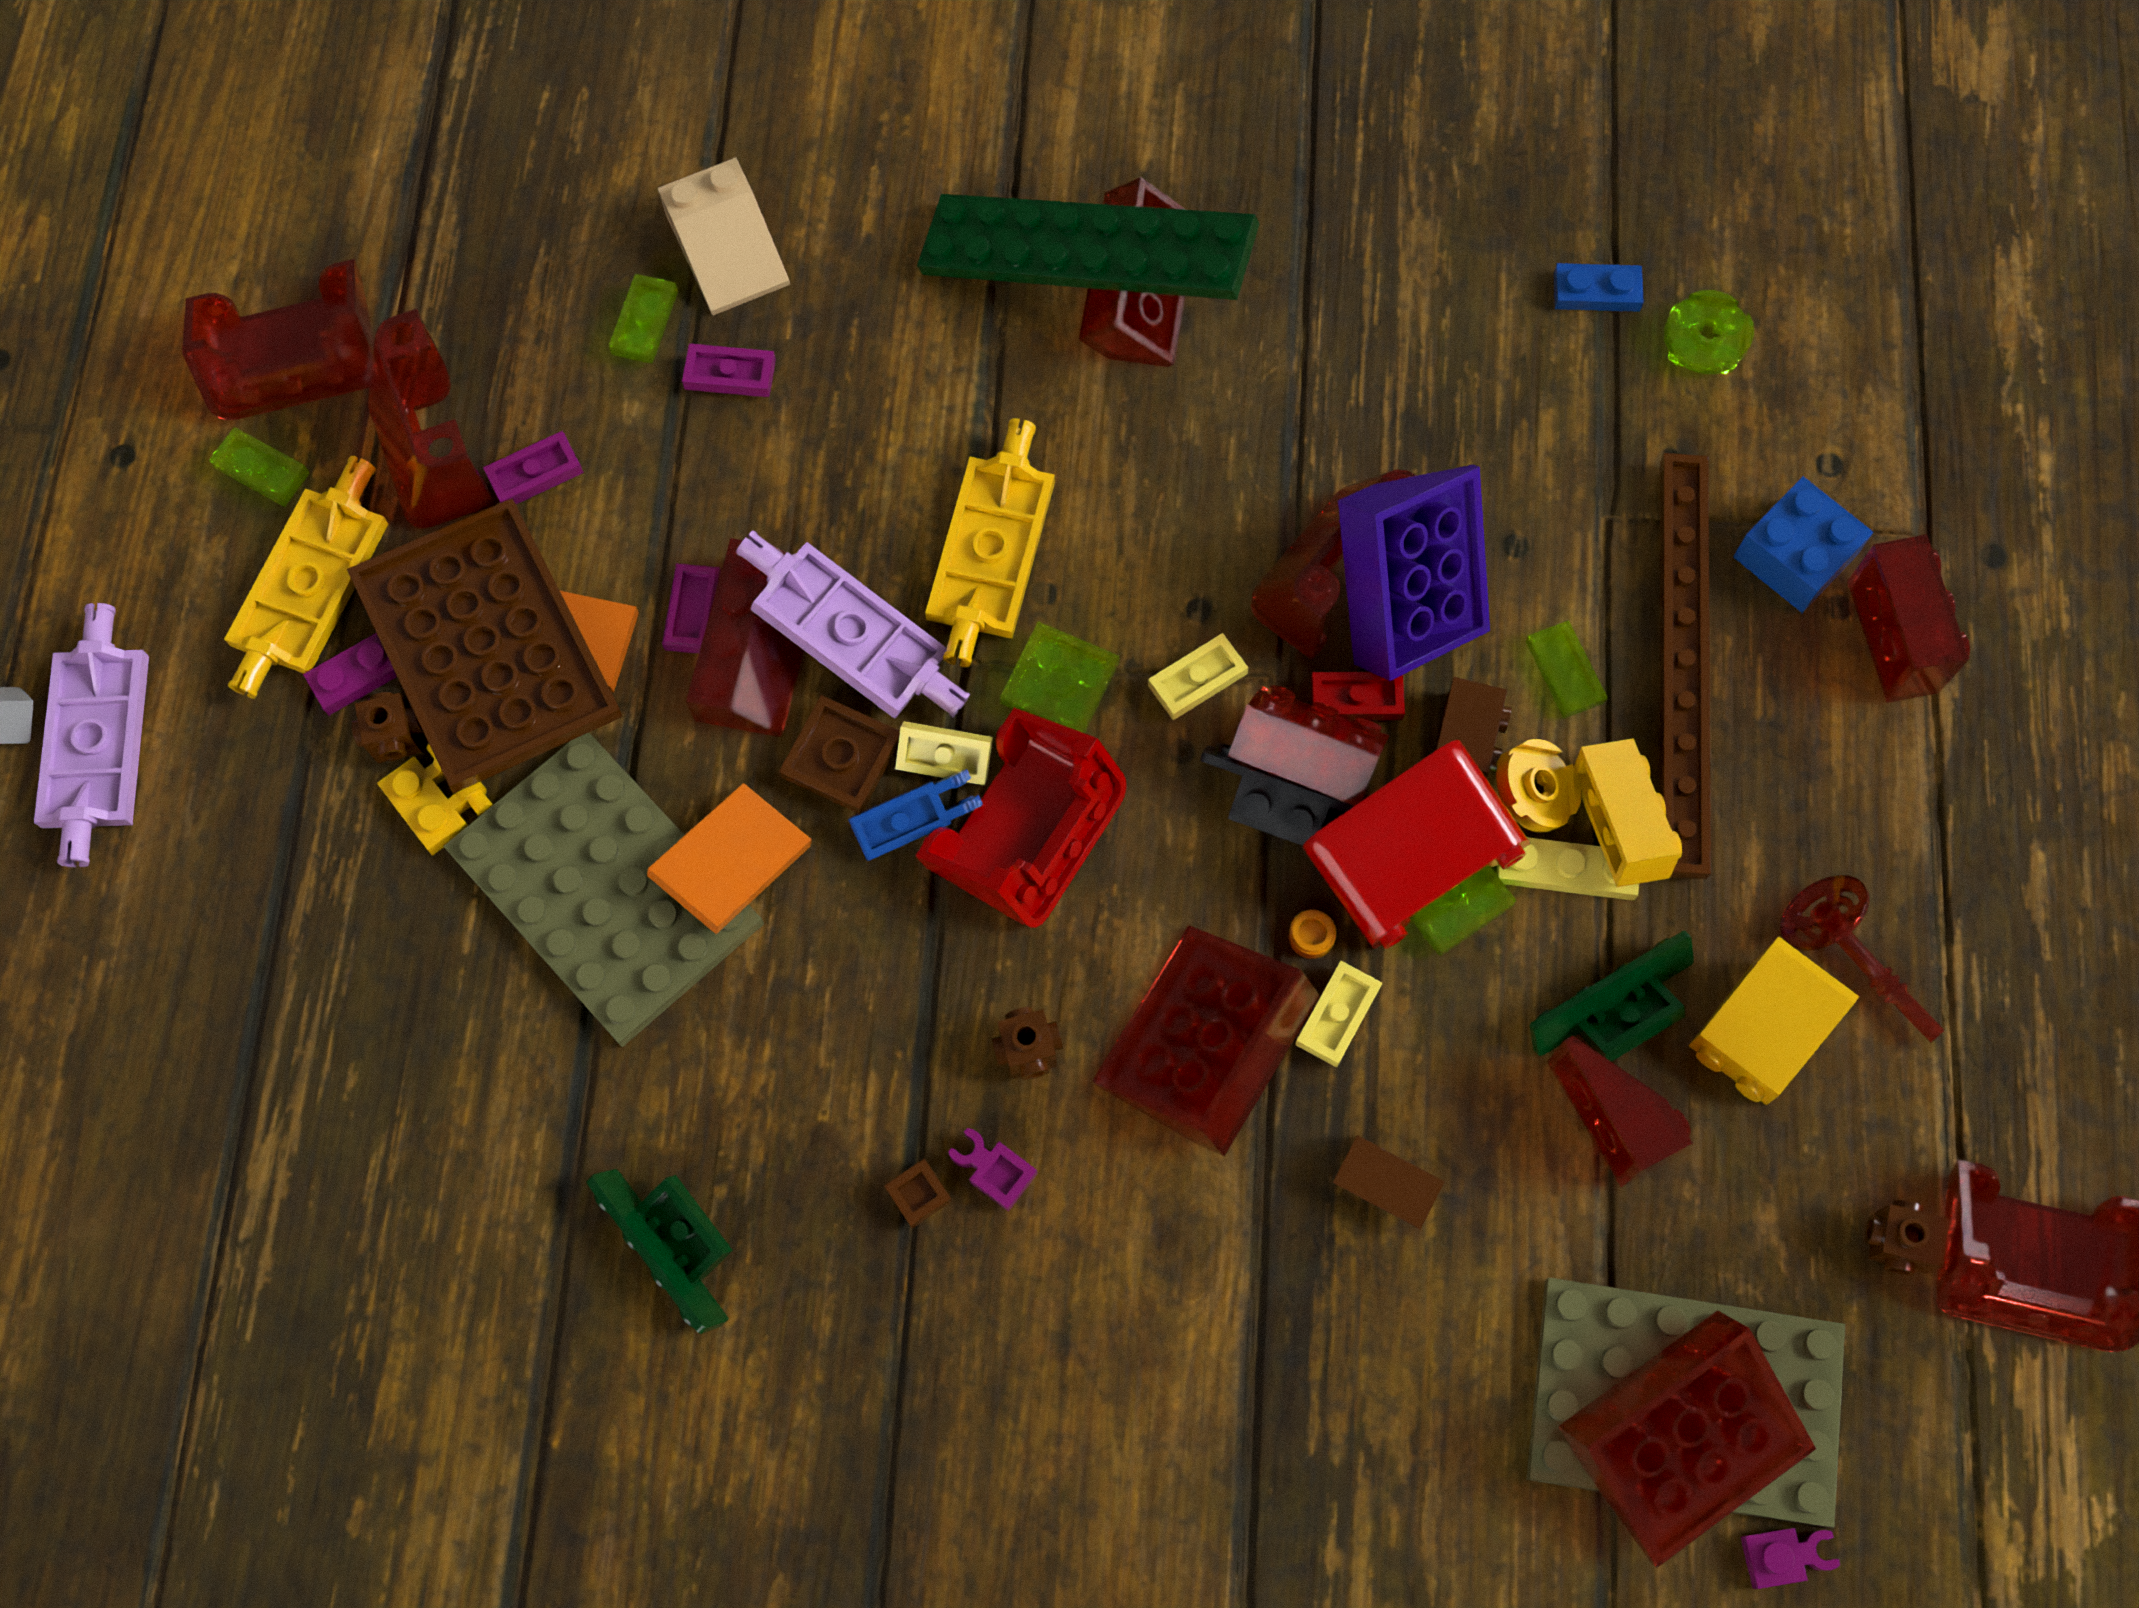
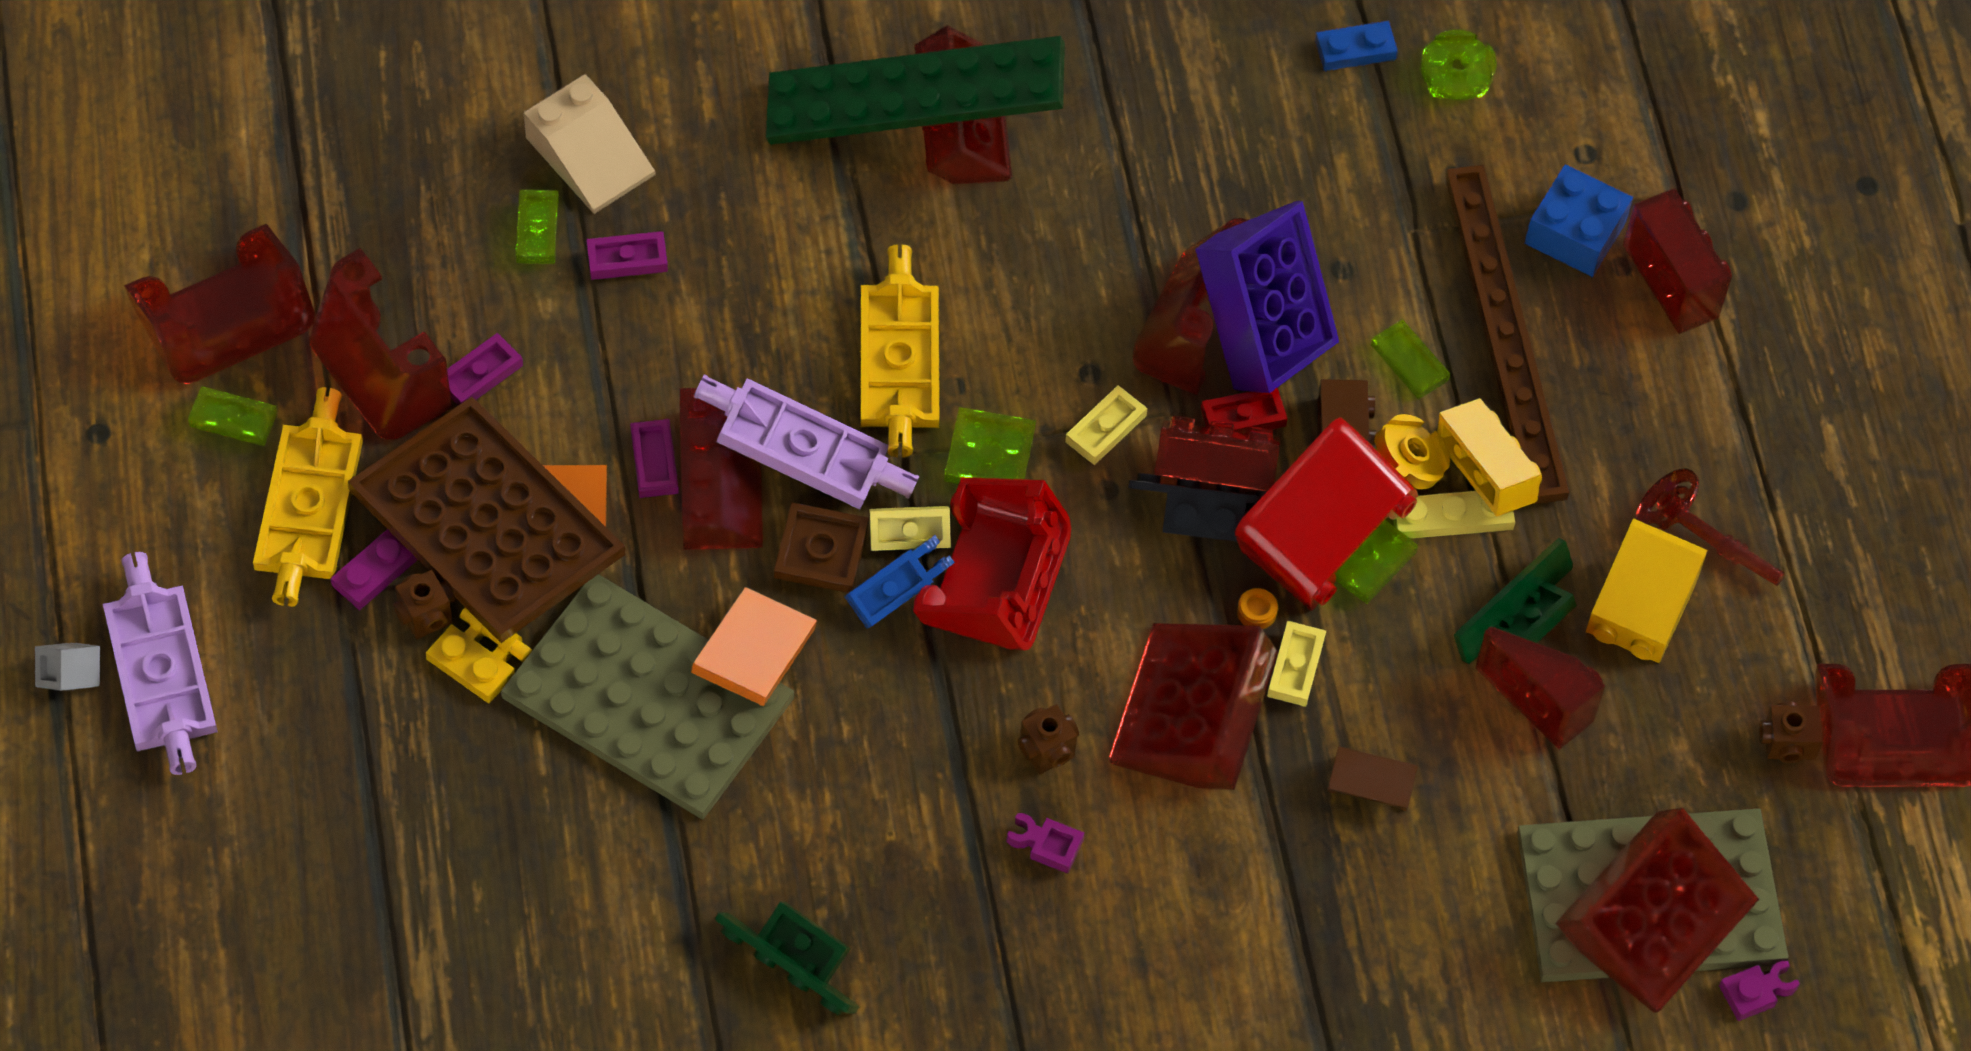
camera: 20 degrees left, 10 degrees down
reddish brown plate [884,1159,952,1228] -> none

